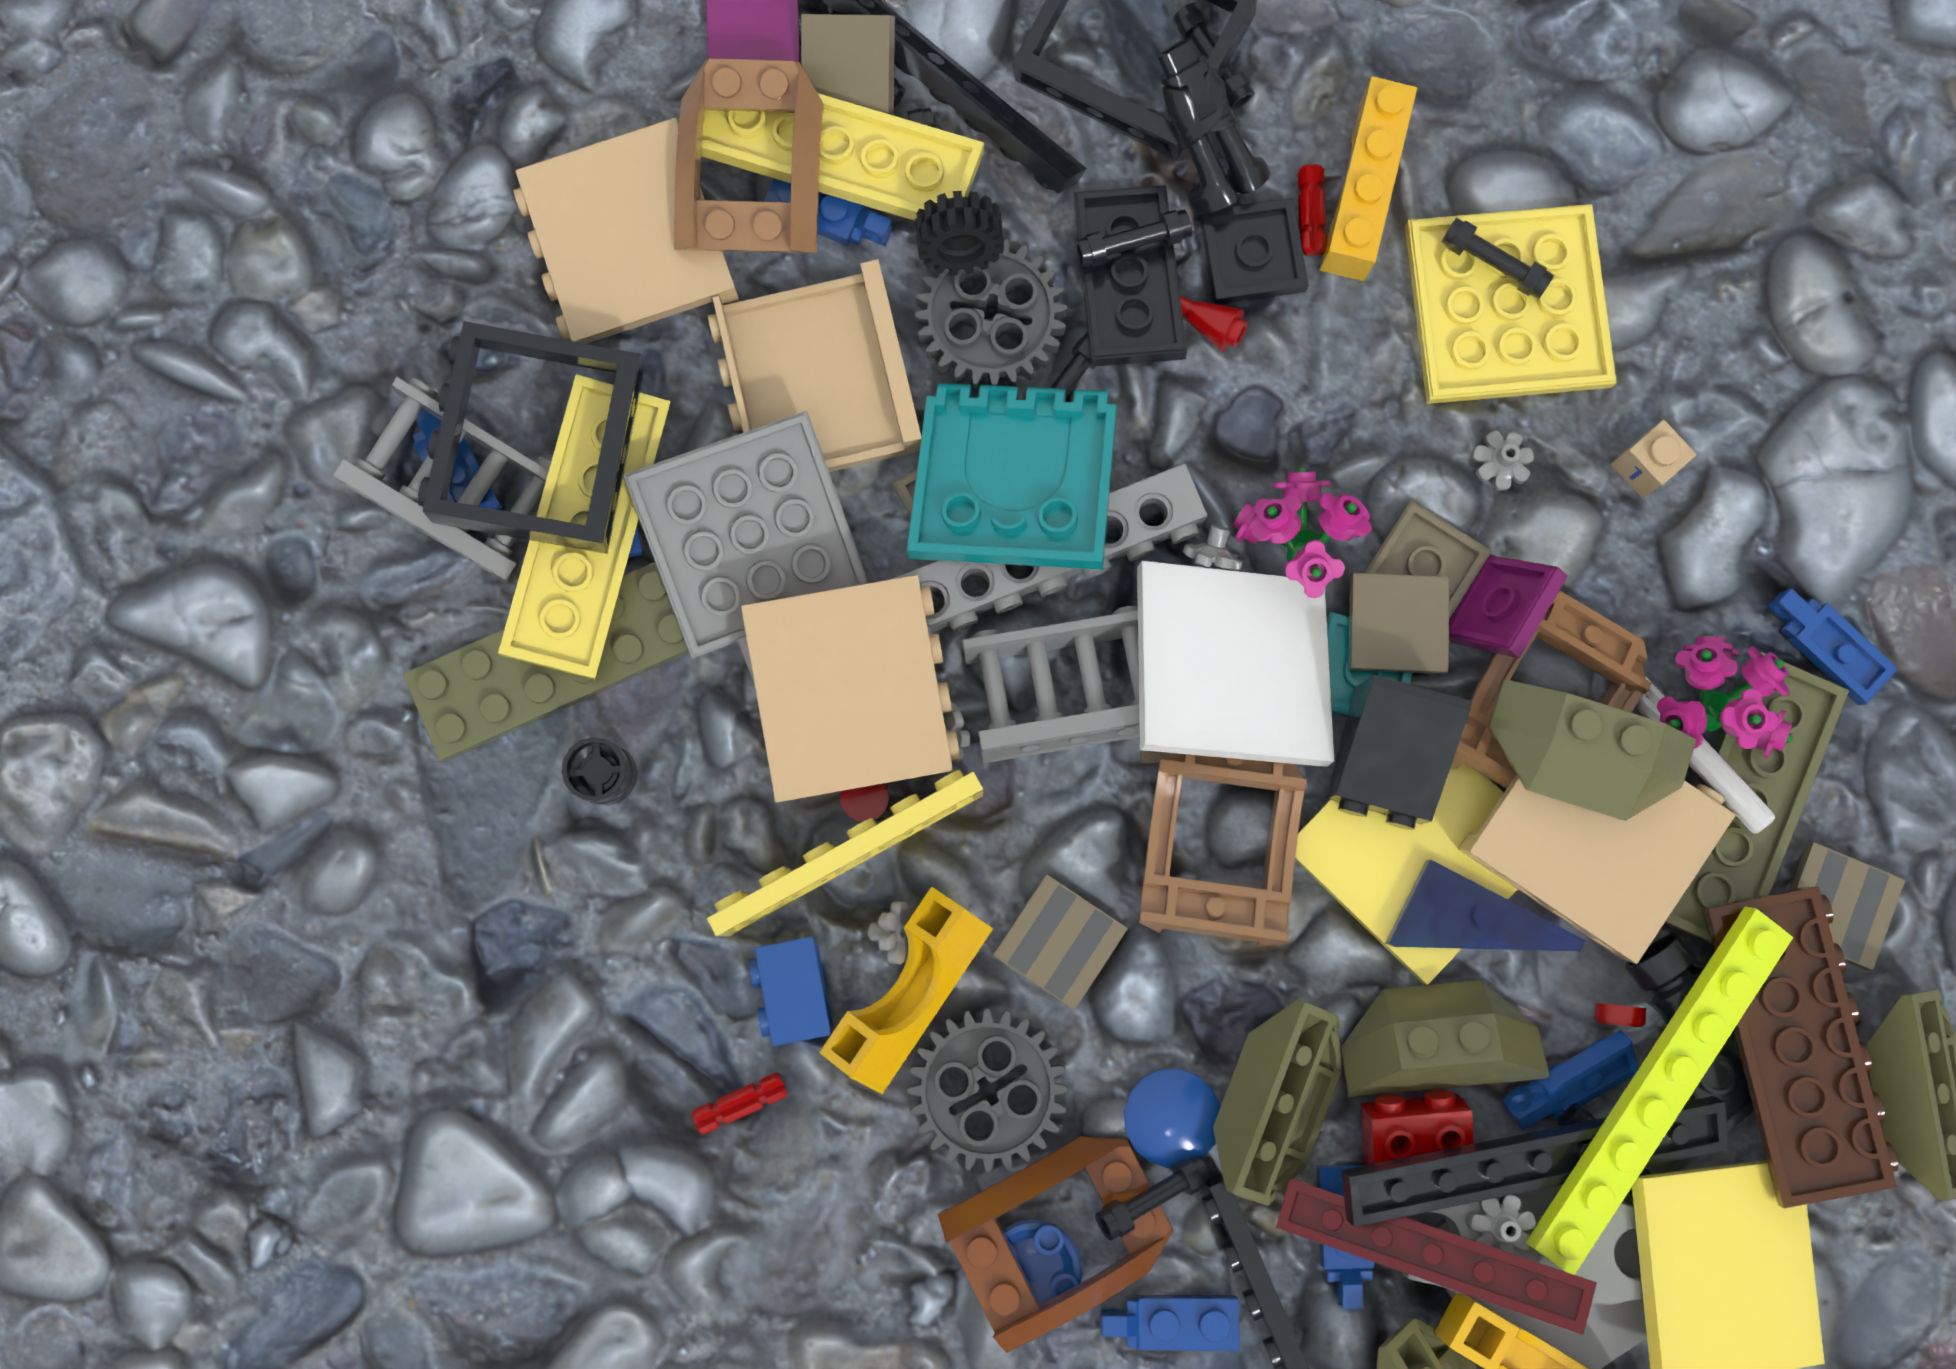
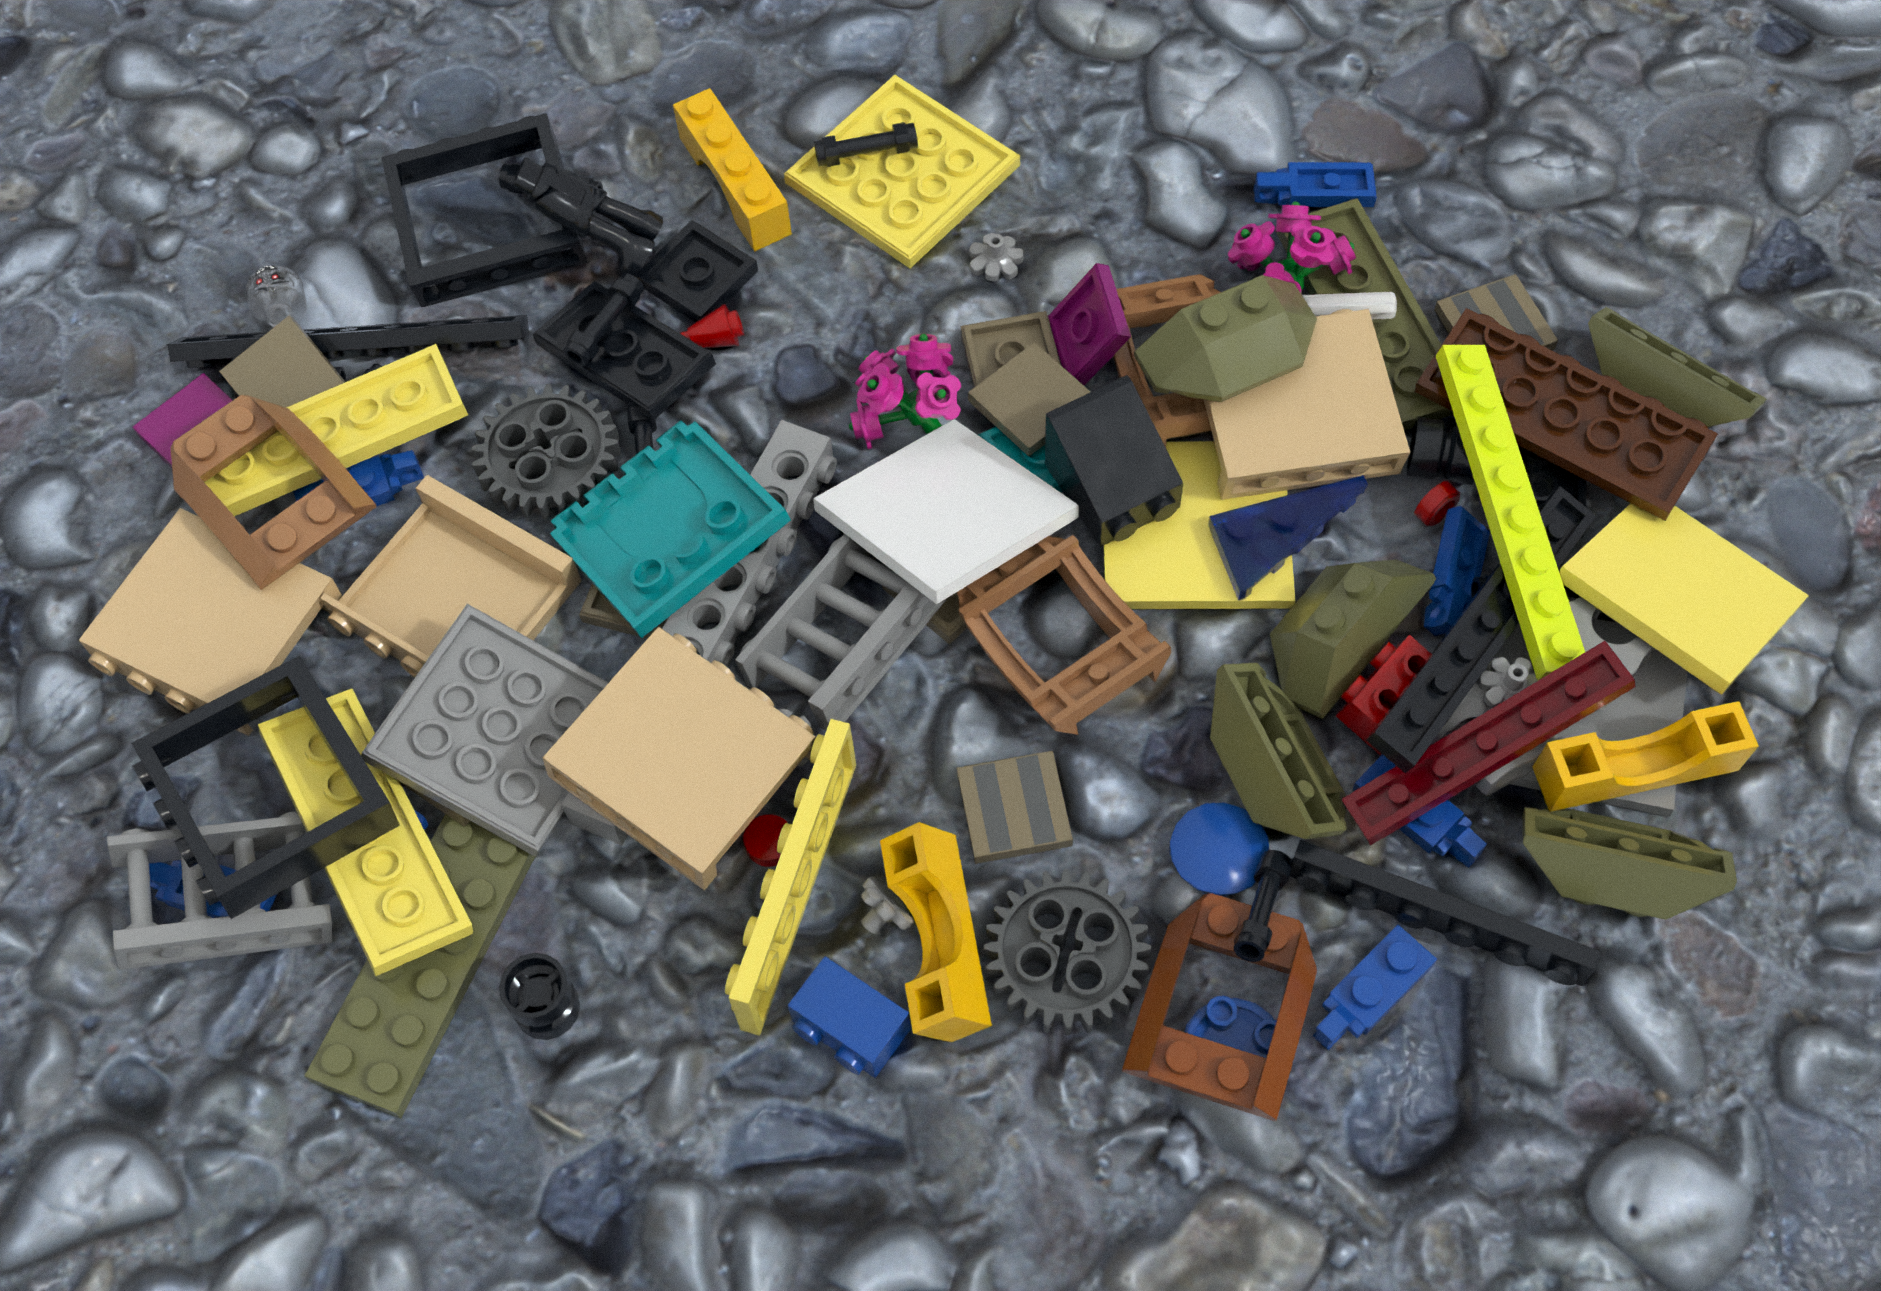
camera: 40 degrees left, 20 degrees down
red axle [692,1073,788,1134] -> none
black tyre [915,191,1004,275] -> none
light grey plant [1183,525,1243,571] -> none
red axle [1297,164,1327,256] -> none
tan brick [1610,420,1697,499] -> none

